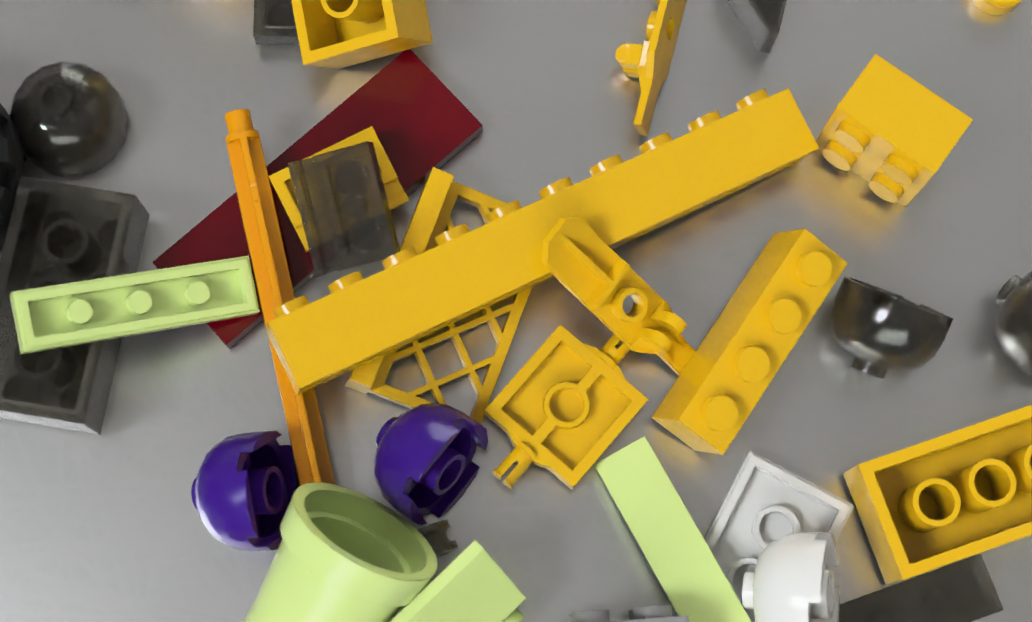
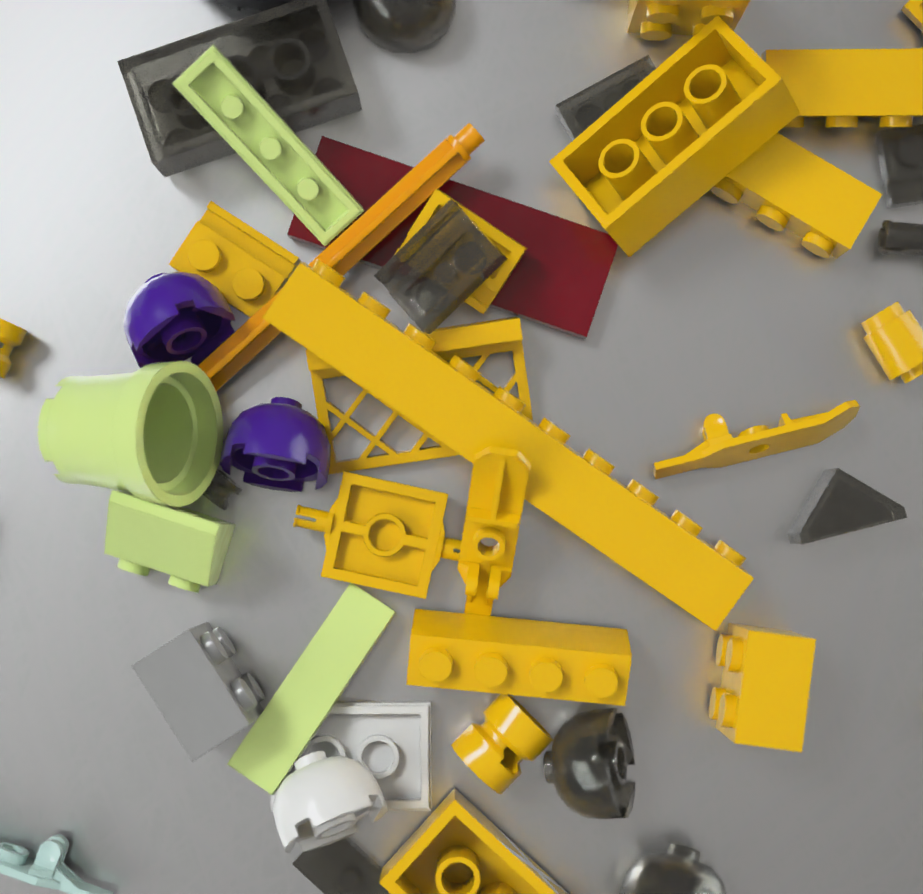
camera: 65 degrees right, 10 degrees up
none -> yellow plate [169,201,301,318]
none -> yellow wheel [451,694,554,795]

